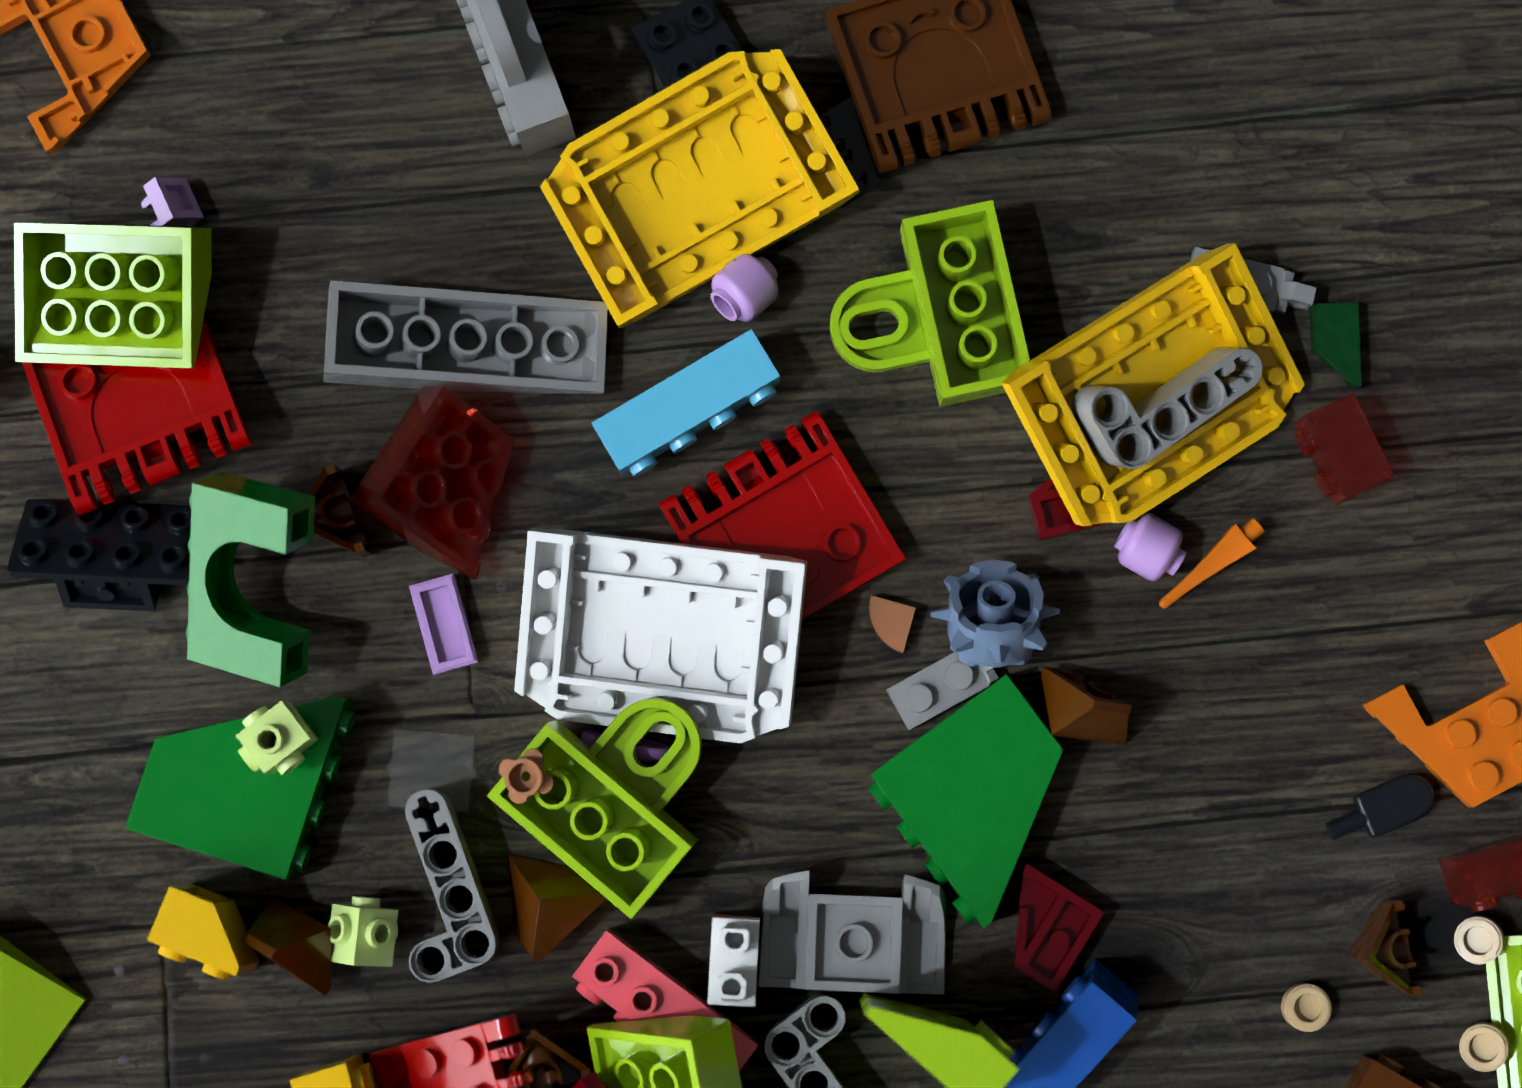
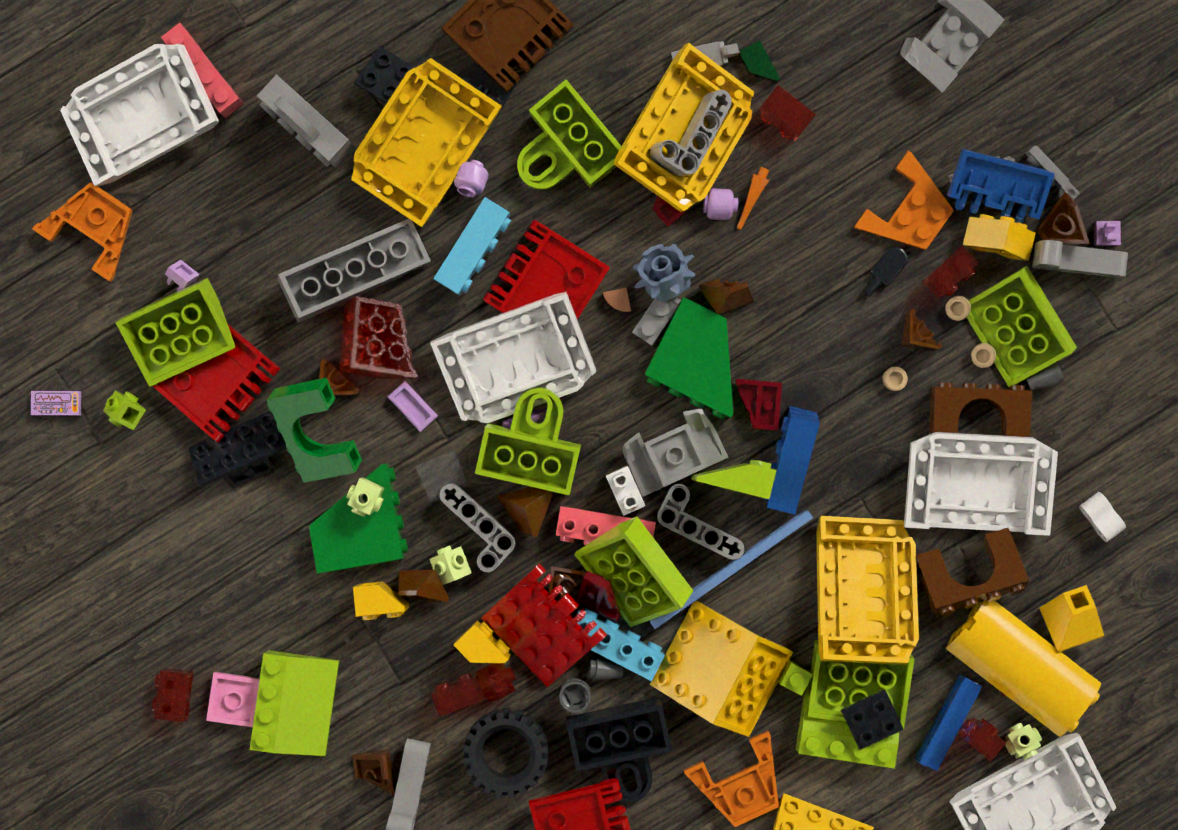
camera: 30 degrees left, 5 degrees up
nougat plate [499,749,554,804] -> none

